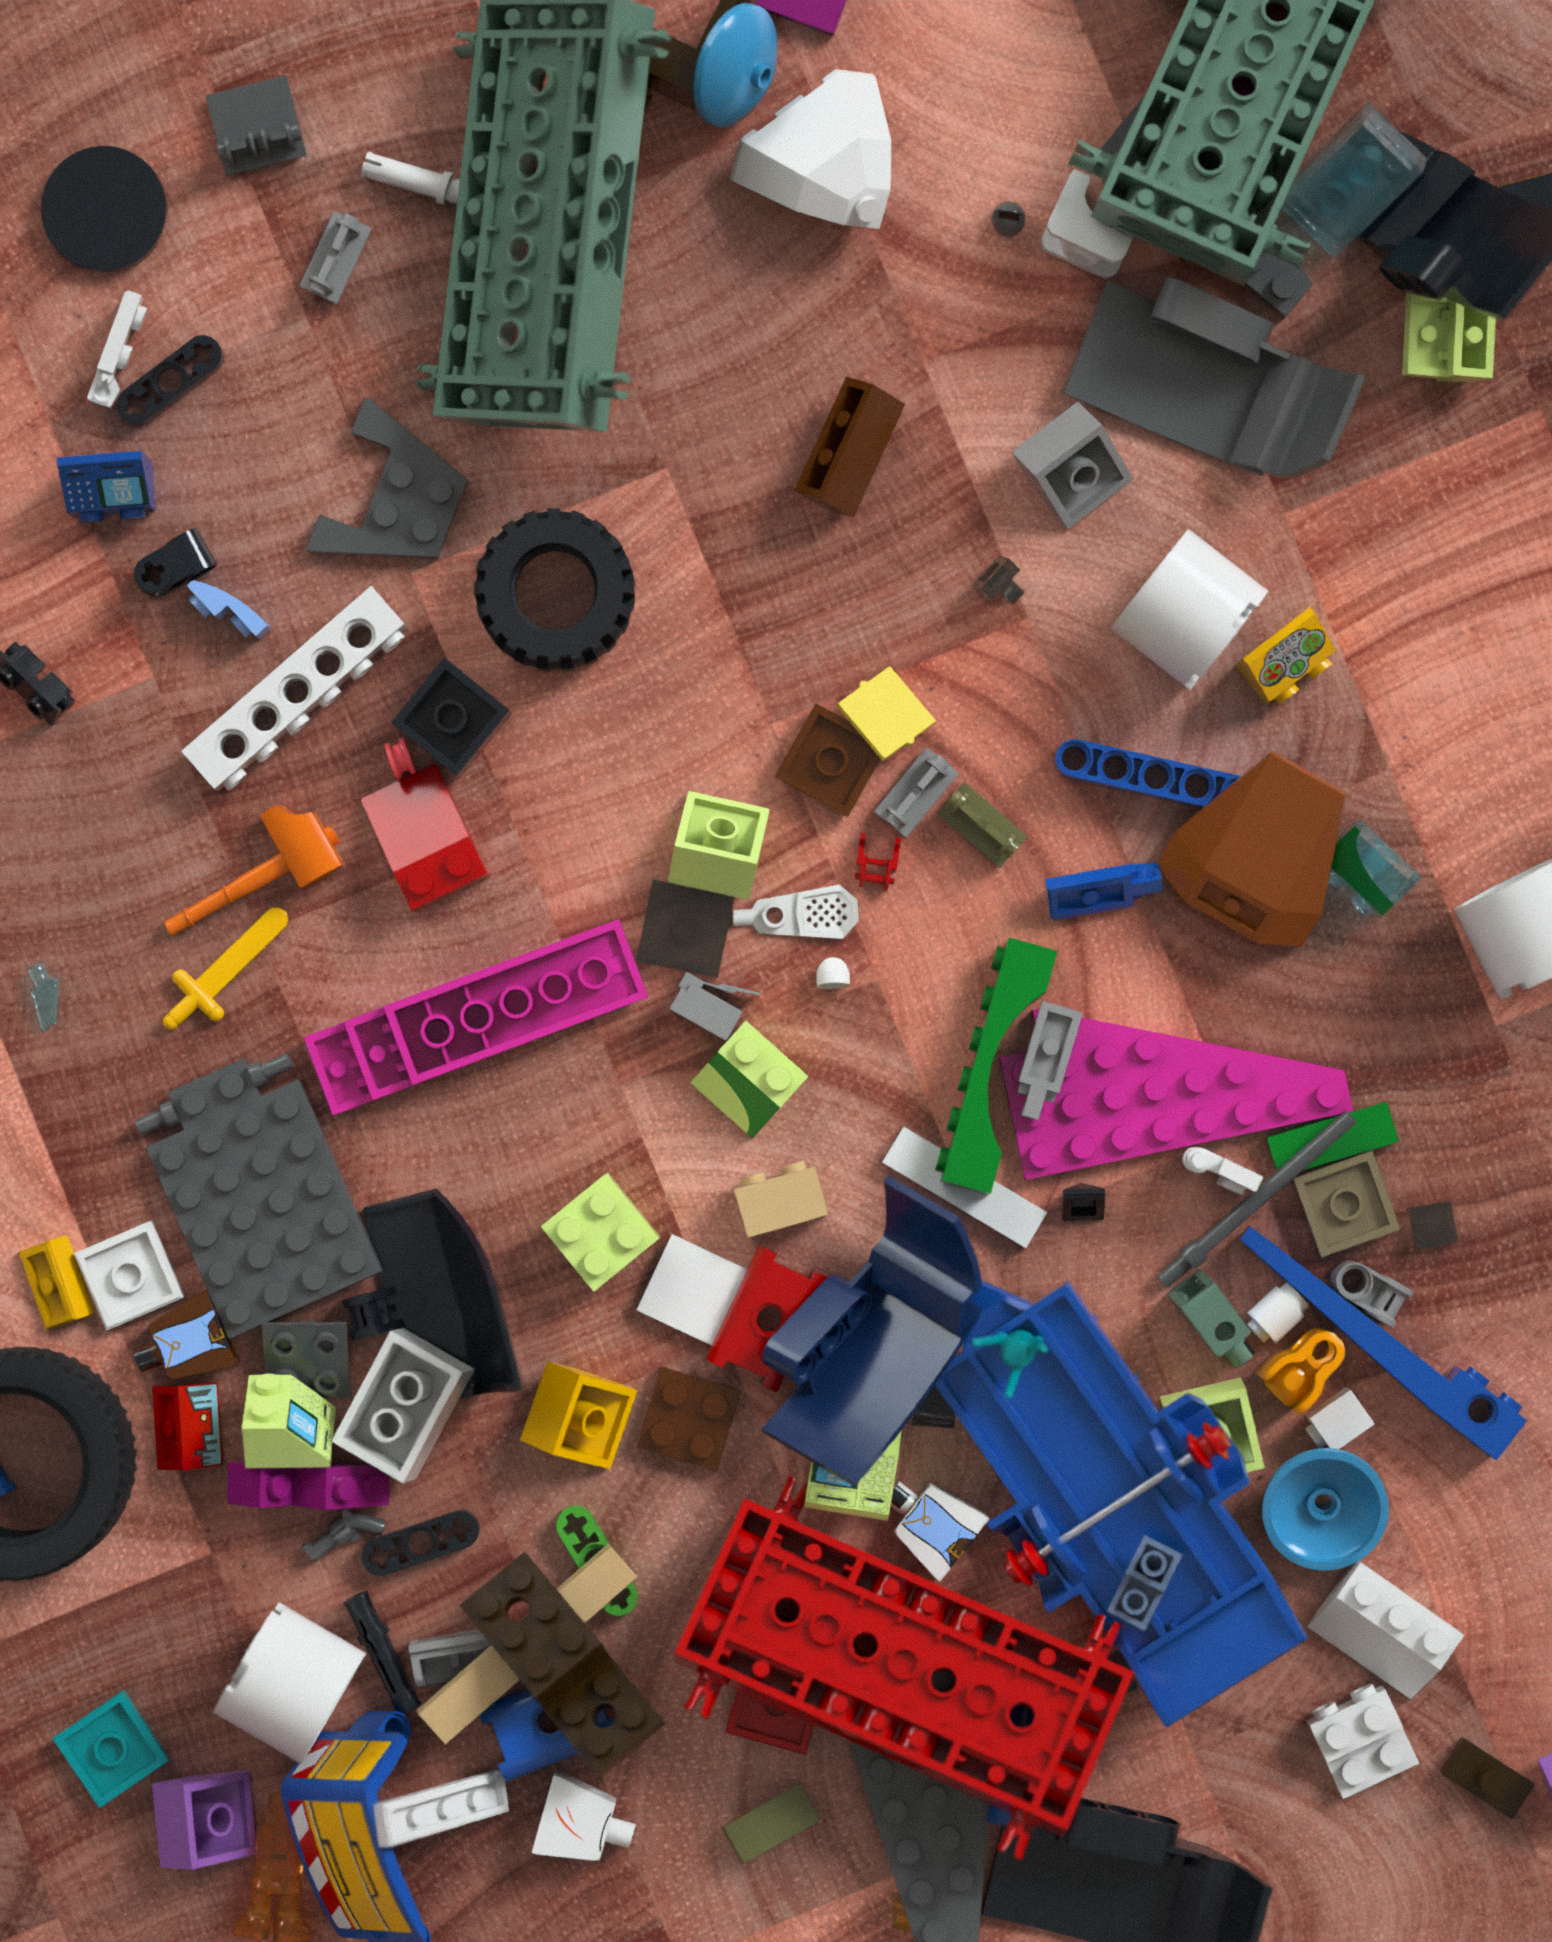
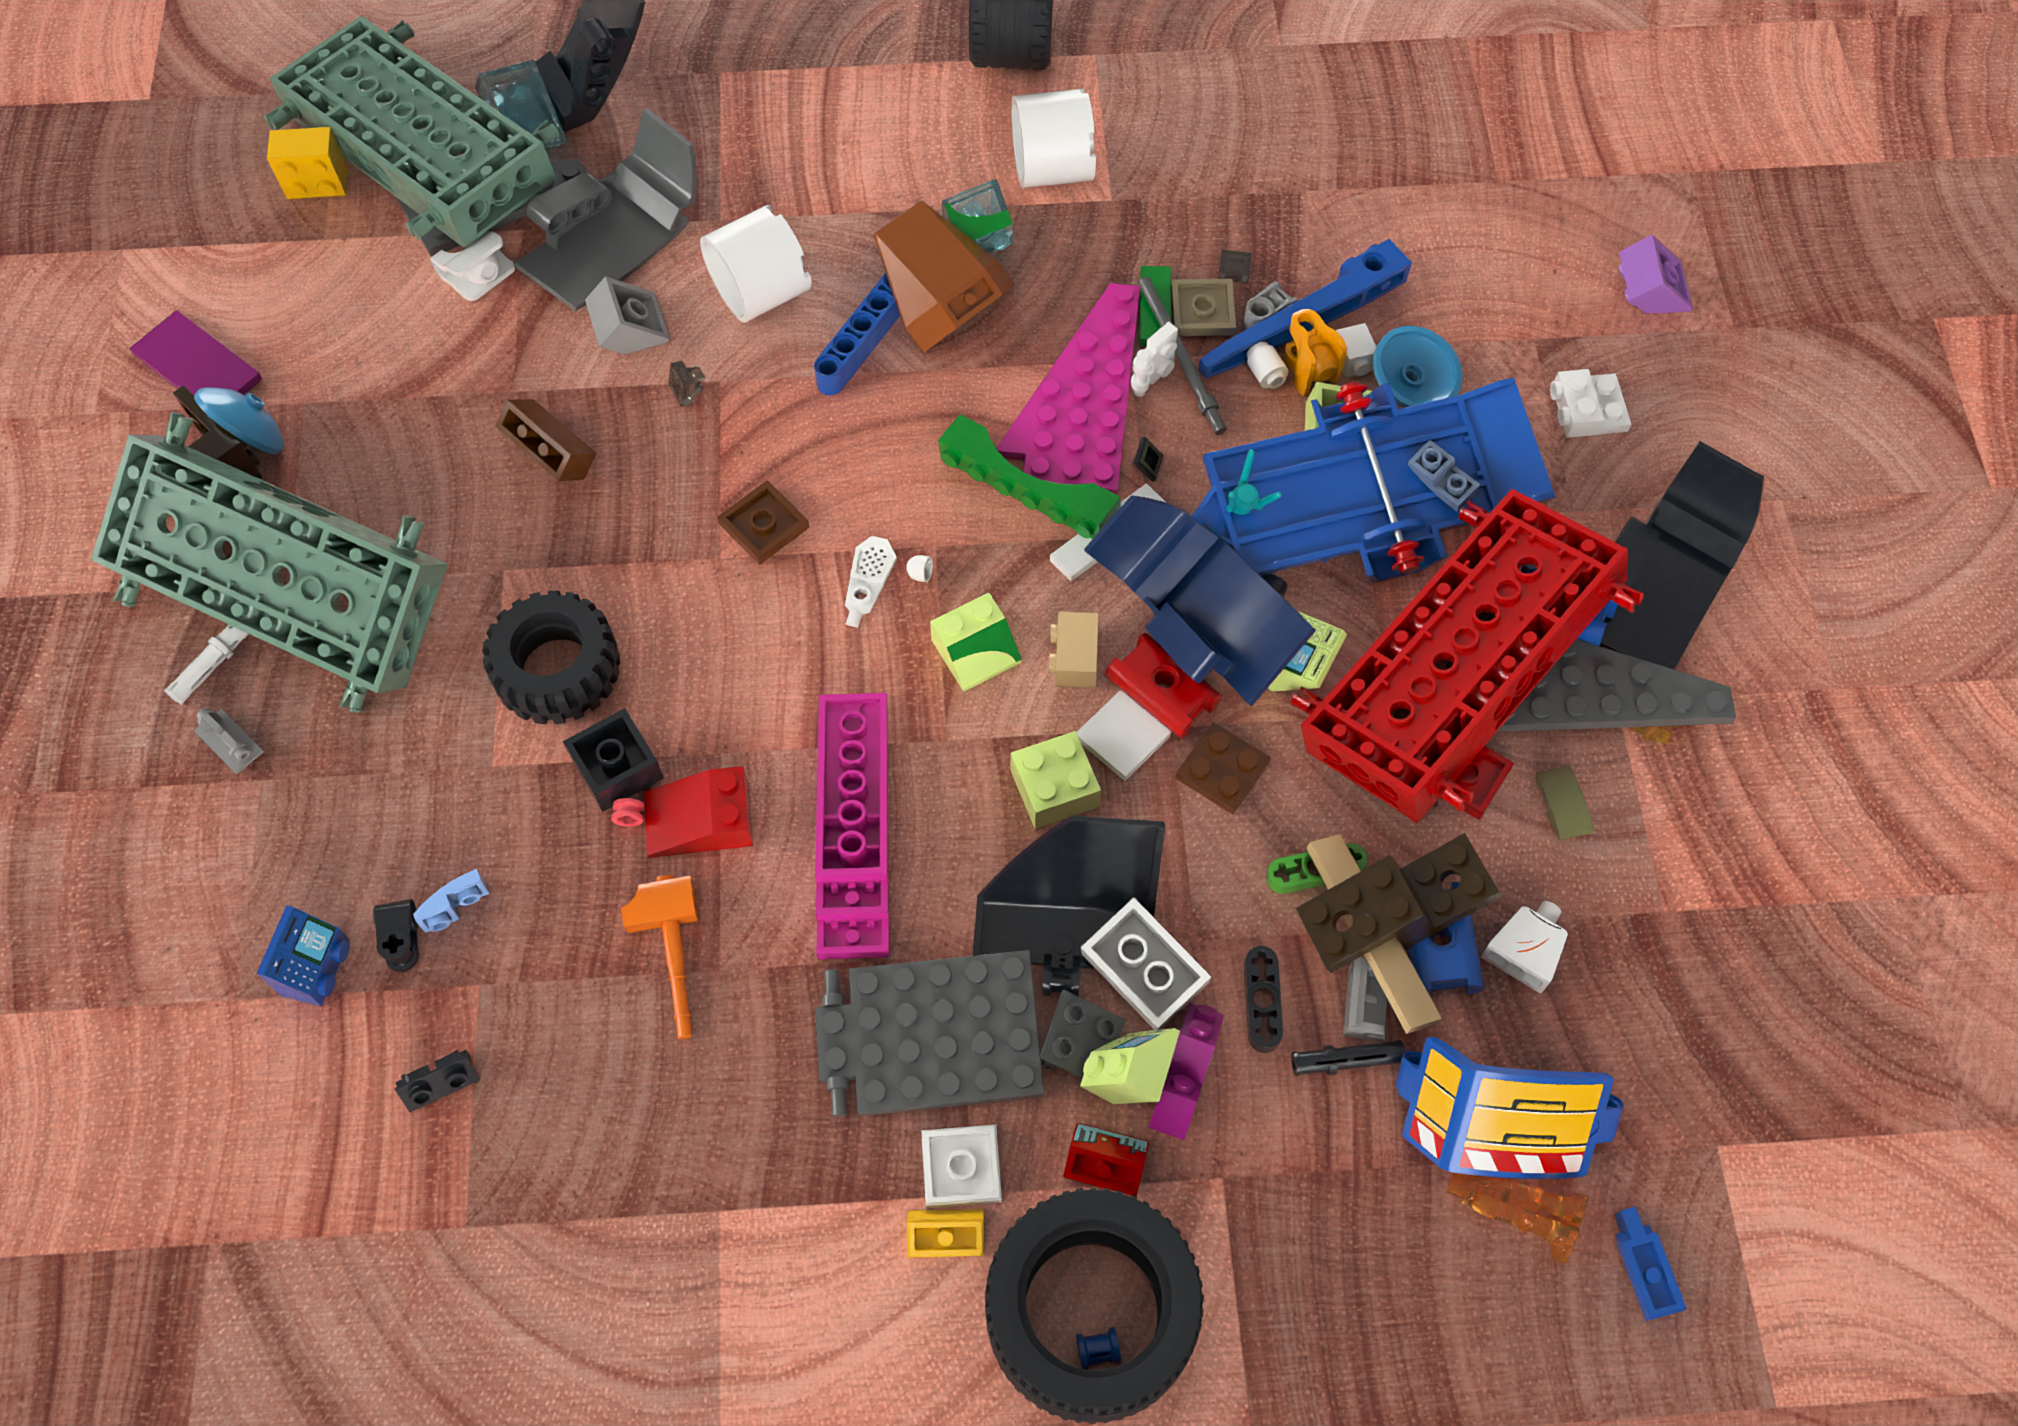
camera: 70 degrees left, 25 degrees down
clear light blue bar [28,962,60,1032] -> none
black tile [41,146,168,273] -> none
teal tile [52,1689,171,1808] -> none
white hinge [87,290,147,408] -> none
black beam [117,335,224,426] -> none
torso [133,1290,240,1380] -> none
medium lavender slope [152,1770,258,1870] -> none
yellow sword [163,907,288,1030] -> none
white brick [181,586,407,791] -> none
dark grey hinge [205,75,307,176] -> none
white brick [213,1602,366,1764] -> none
dark grey piece [302,1508,385,1562] -> none
dark grey wing [306,398,468,559] -> none
white tile [373,1770,509,1847] -> none
yellow slope [520,1361,638,1469] -> none
clear smoke plate [636,879,735,978] -> none
yellowish green slope [668,791,770,900] -> none
light grey piece [670,972,761,1041] -> none
white brick [730,69,891,229] -> none
light yellow piece [837,666,936,761] -> none
red piece [855,833,901,891] -> none
light grey hinge [874,747,959,838] -> none
torso [891,1481,989,1582] -> none
olive hinge [937,782,1028,868] -> none
dark grey hinge [992,201,1026,237] -> none
light grey hinge [1017,1001,1082,1121] -> none
blue hinge [1045,863,1163,920] -> none
sand green torso [1166,1268,1254,1368] -> none
slope [1235,607,1336,705] -> none
white slope [1307,1561,1465,1699] -> none
yellowish green brick [1402,293,1496,382] -> none
dark brown tile [1440,1737,1535,1820] -> none

